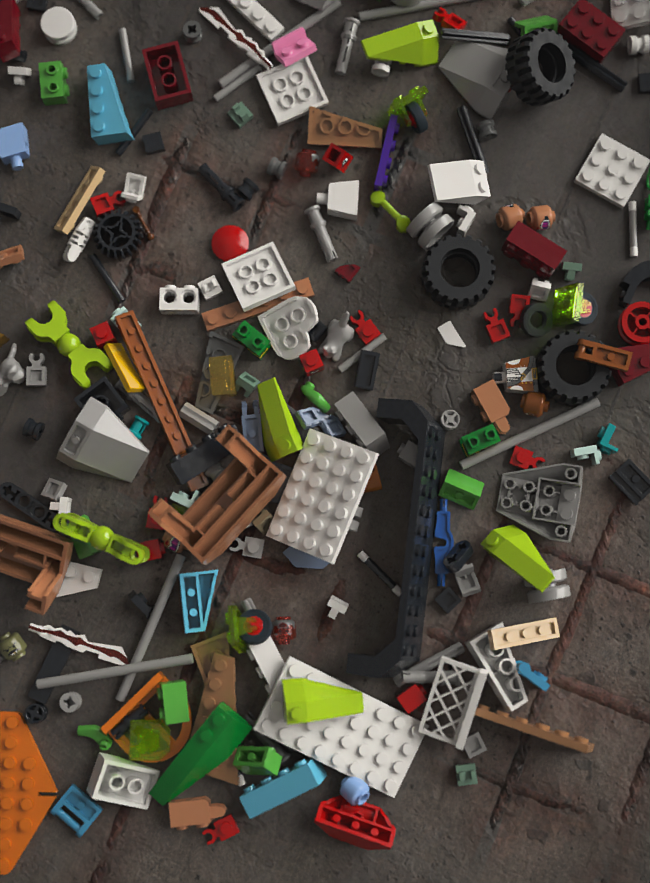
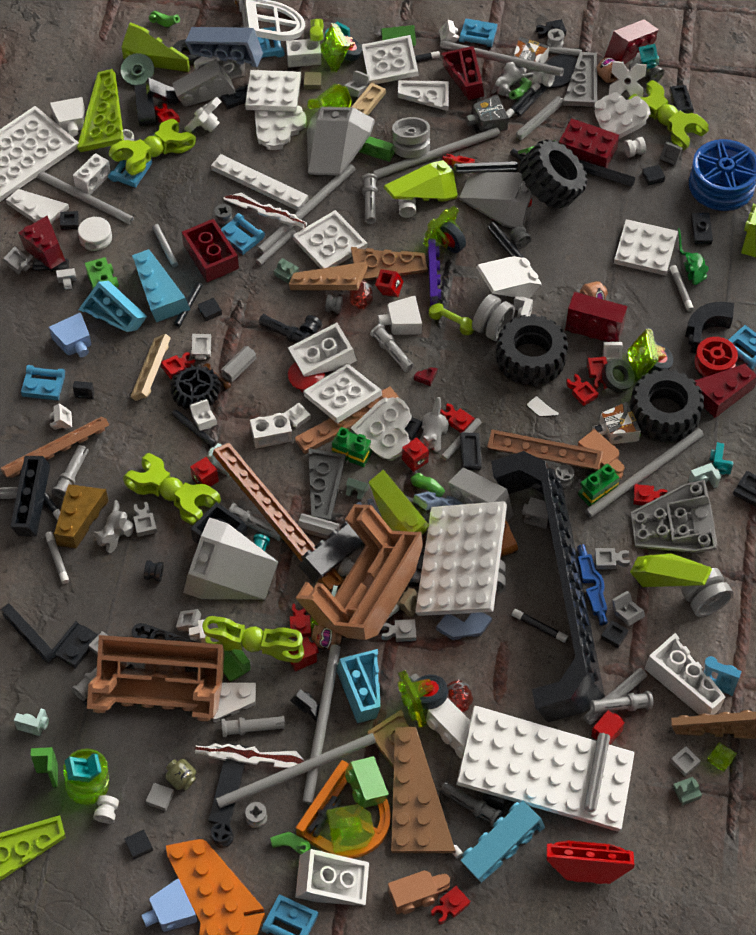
camera: 15 degrees left, 25 degrees down
white hinge [62,217,95,262] -> none
yellow tile [104,343,145,392] -> none
green wedge [149,701,253,806] -> none
clear yellow panel [209,355,236,397] -> none
bright green brick [232,746,282,776] -> none
bright pink bracket [271,27,317,67] -> none
lime wedge [281,678,364,724] -> none
white tile [327,595,349,619] -> none
light blue head [340,776,369,805] -> none
white fence [418,656,488,750] -> none
bright green panel [438,469,484,510] -> none
black beam [443,540,473,573] -> none
tan plate [487,617,560,650] -> none
nougat head [496,204,525,231] -> none
dark orange head [520,392,550,417] -> none
sand green tile [560,262,582,281] -> none
dark orange plate [574,339,633,372] -> none
none -> medium azure wedge [78,281,147,332]
none -> white bracket [190,399,218,431]
none -> dark azure plate [221,213,265,255]
none -> light grey axle [221,346,256,382]
none -> light grey pin [221,716,285,738]
none -> white slope [288,323,357,376]
none -> medium nougat wing [289,262,367,290]
none -> nougat plate [487,430,603,471]
none -> light grey axle [584,733,610,813]
none -> light grey plate [594,548,630,569]
none -> clear neon green tile [707,742,737,772]

